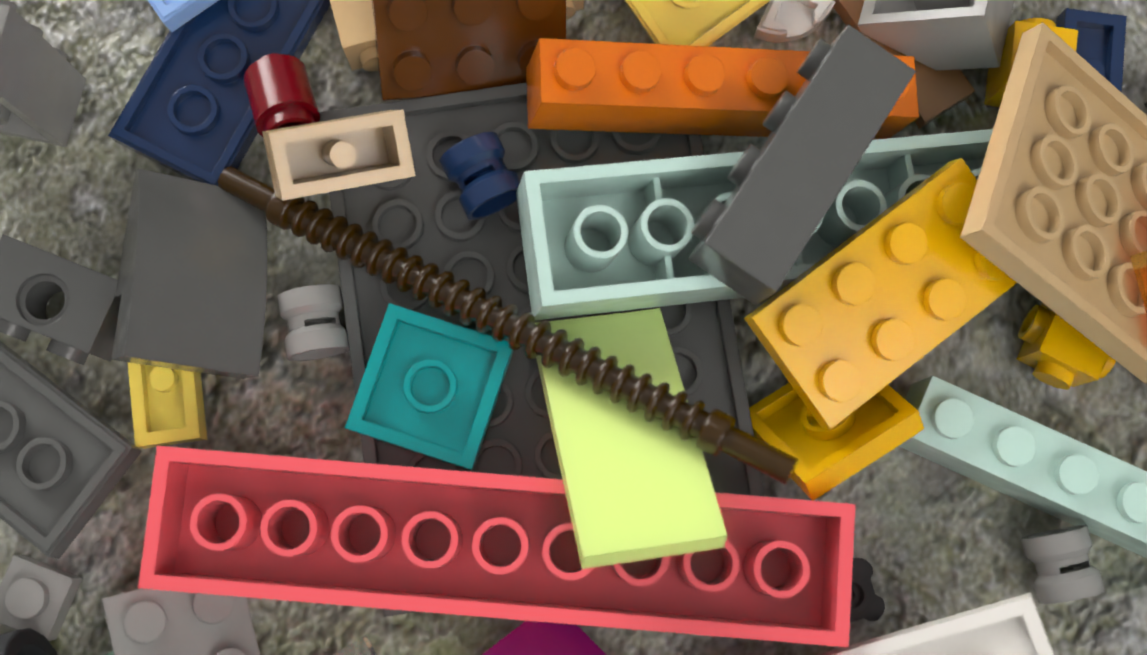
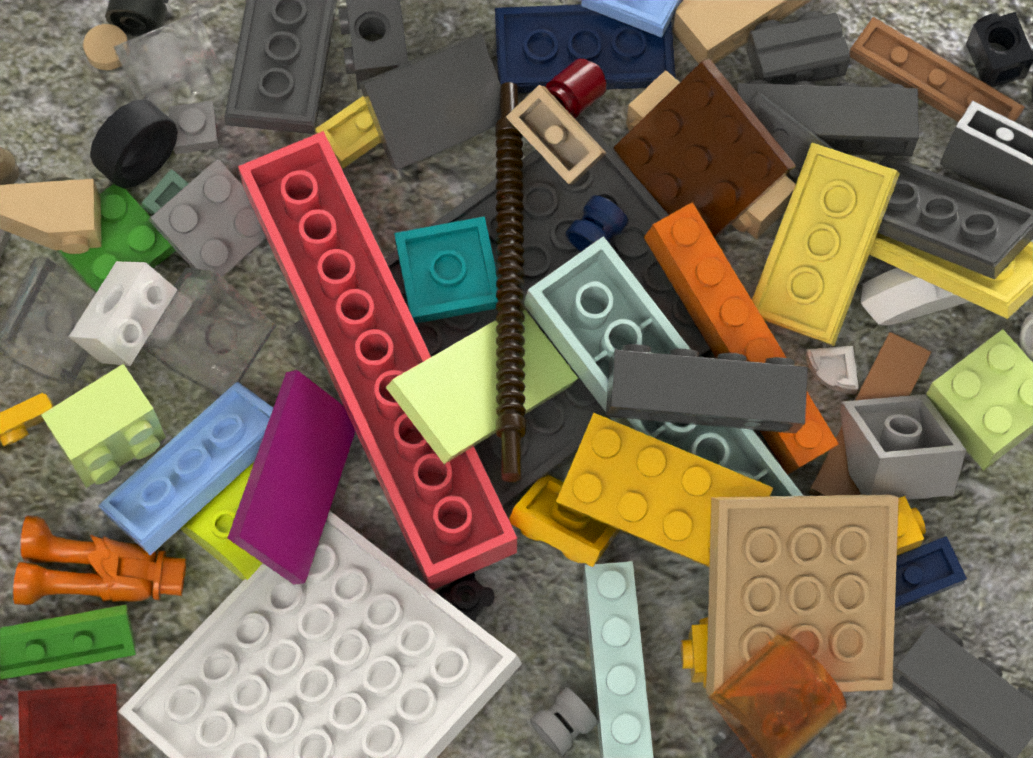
camera: 65 degrees right, 10 degrees down
light grey wheel [277,284,349,361] -> none

